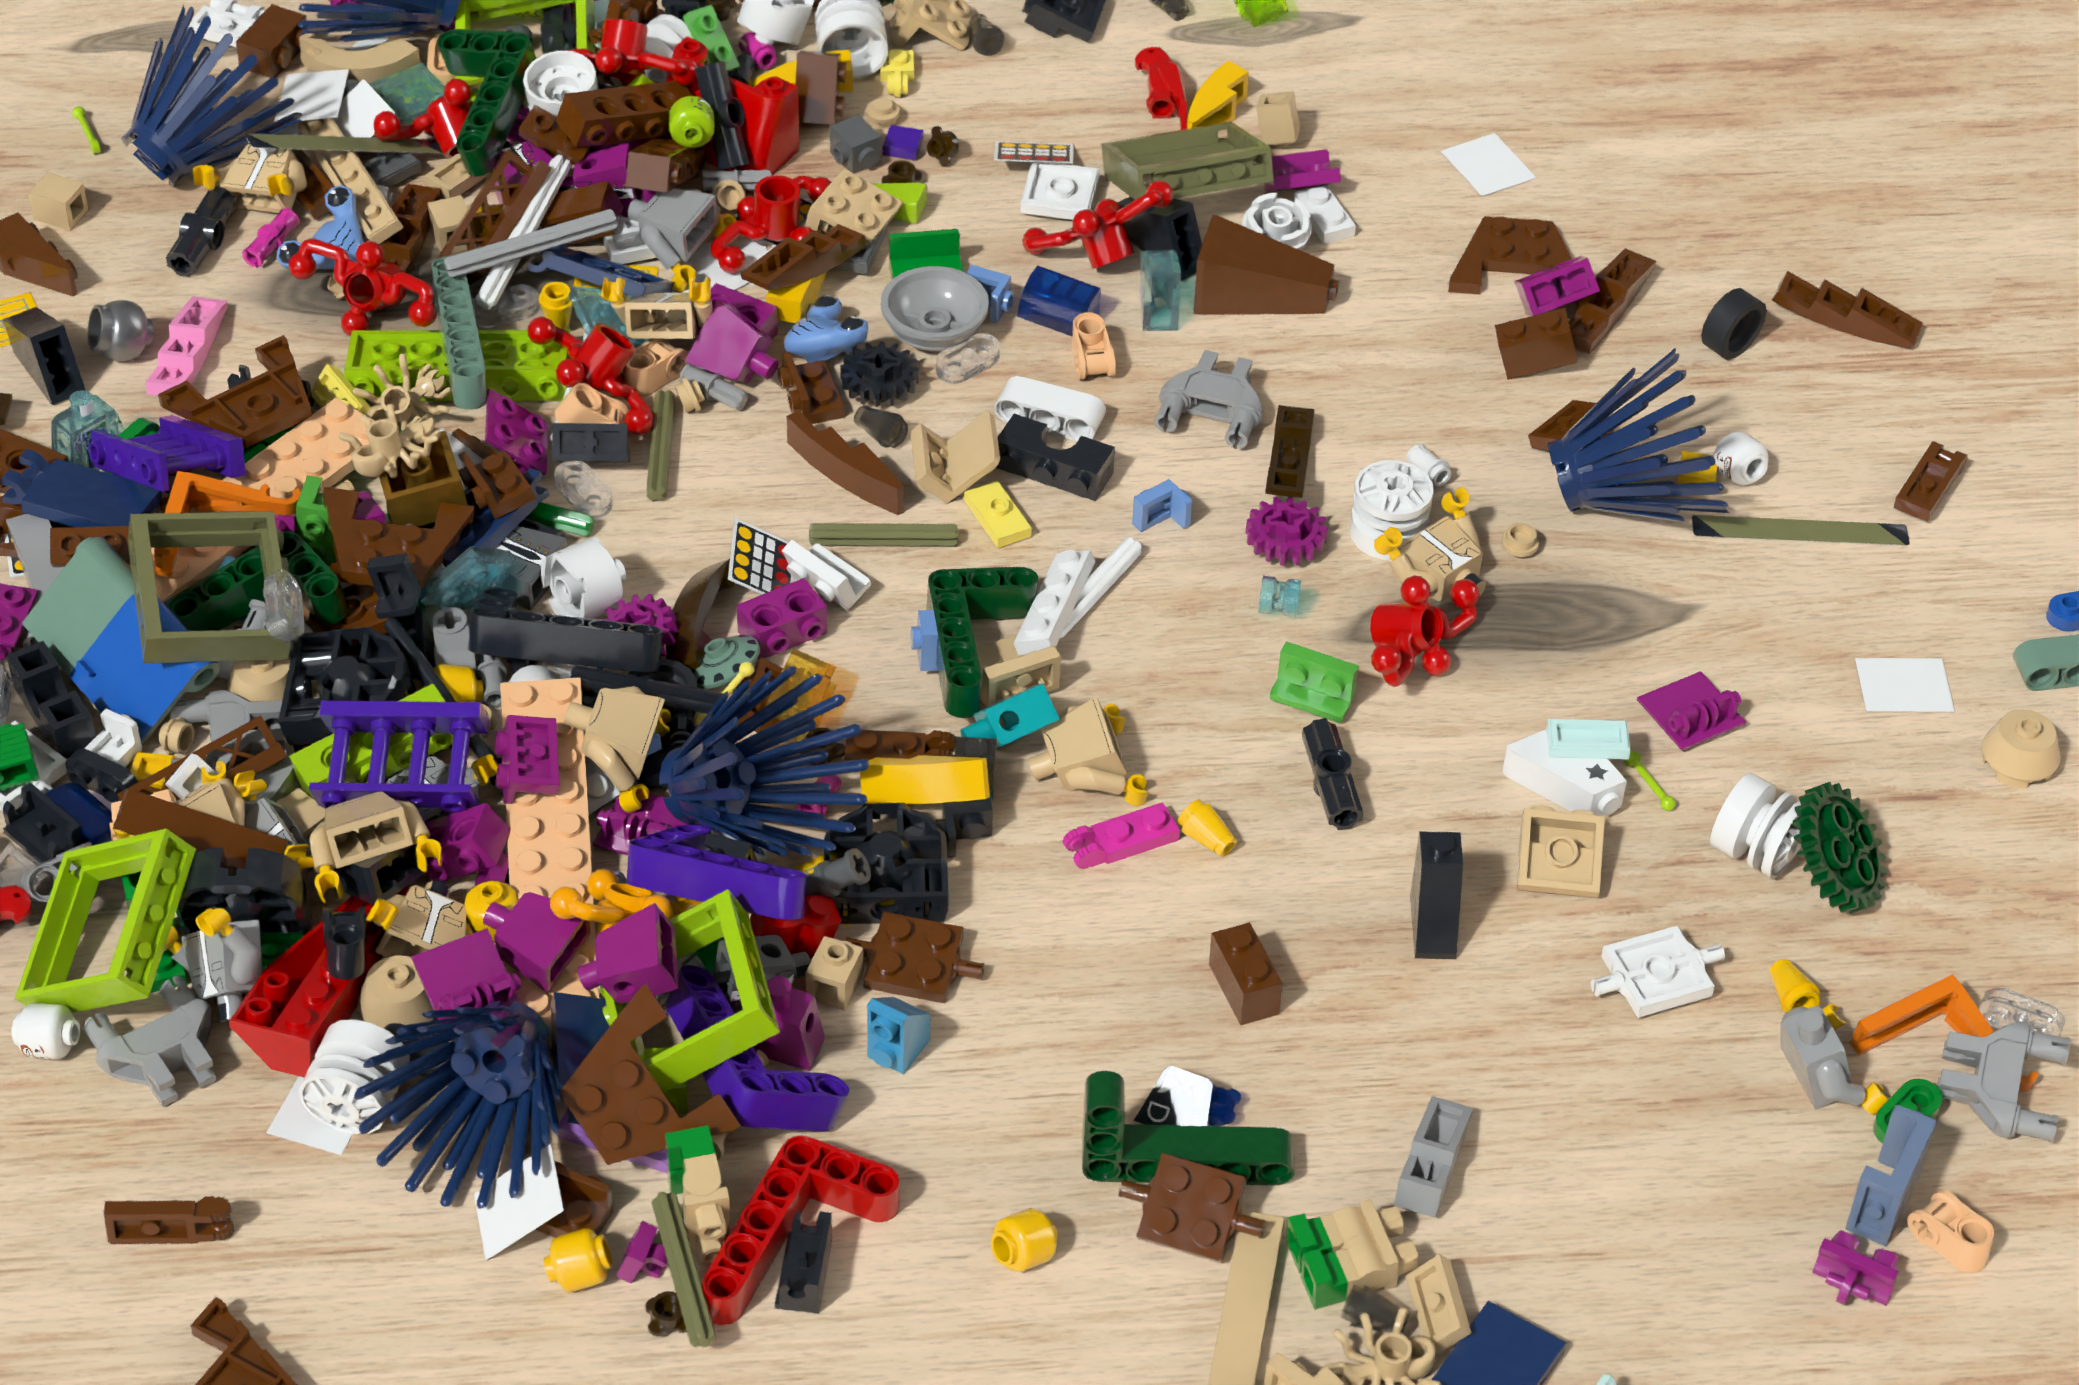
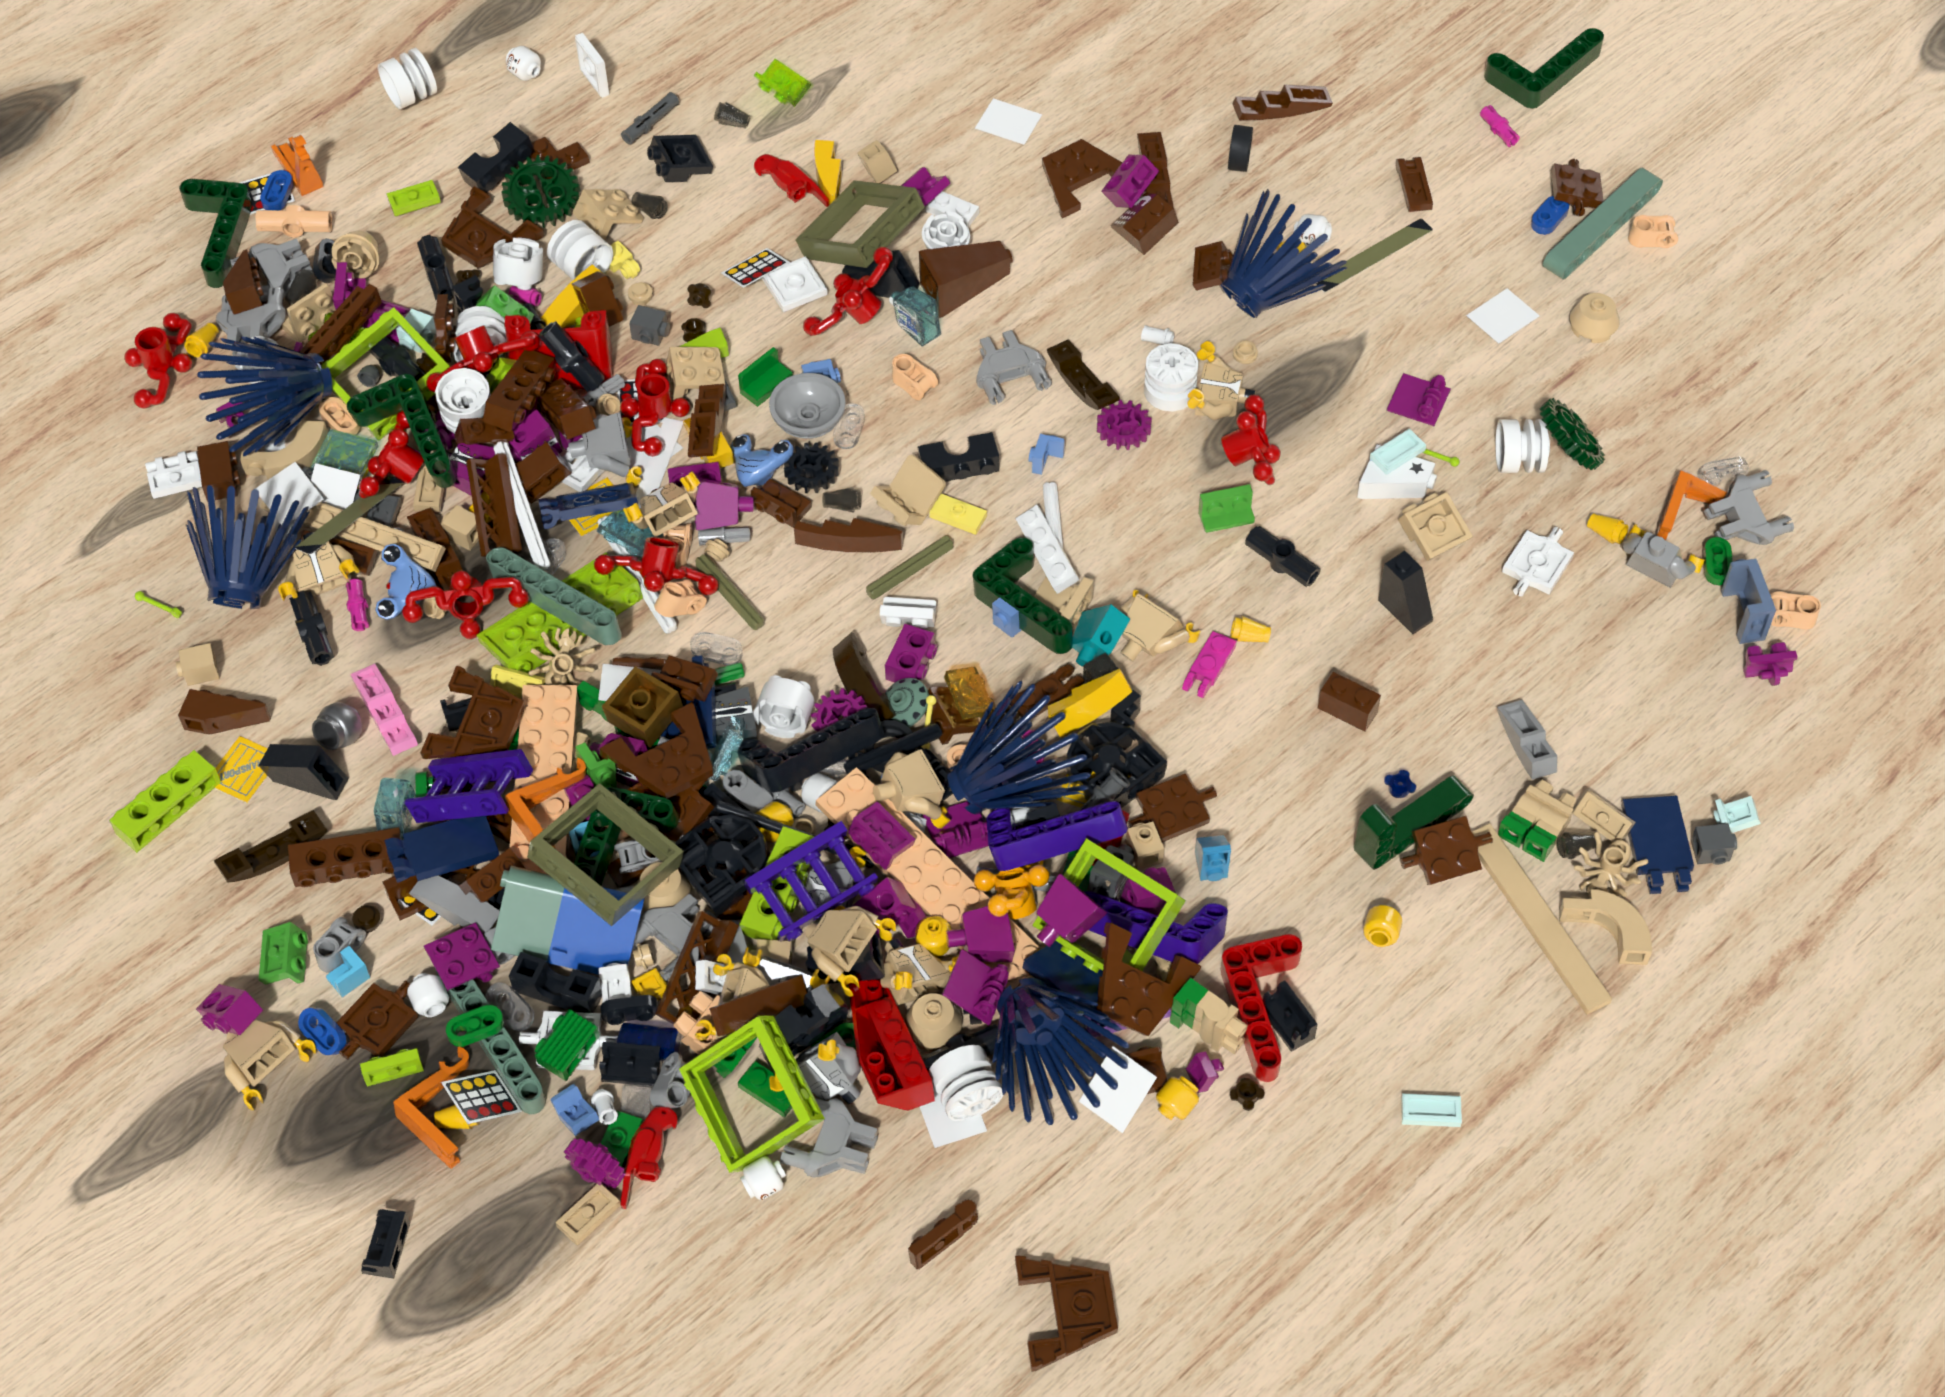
camera: 35 degrees left, 10 degrees up
clear plate [263,569,305,643] -> none
black piece [323,906,367,980] -> none
tan animal [339,404,441,478] -> none
black bracket [367,553,421,619] -> none
light grey axle [444,209,618,278] -> none
magenta hinge [485,388,549,476] -> none
yellow cone [538,282,575,330] -> none
black hinge [552,423,630,462] -> none
olive axle [652,1191,716,1348] -> none
lime head [669,96,714,148] -> none
sticker [728,517,794,594] -> none
dark purple tile [883,125,924,160] -> none
white beam [994,376,1106,442] -> none
clear blue brick [1017,265,1101,337] -> none
sticker [1133,1066,1213,1126] -> none
clear light blue wheel [1258,575,1301,617] -> none

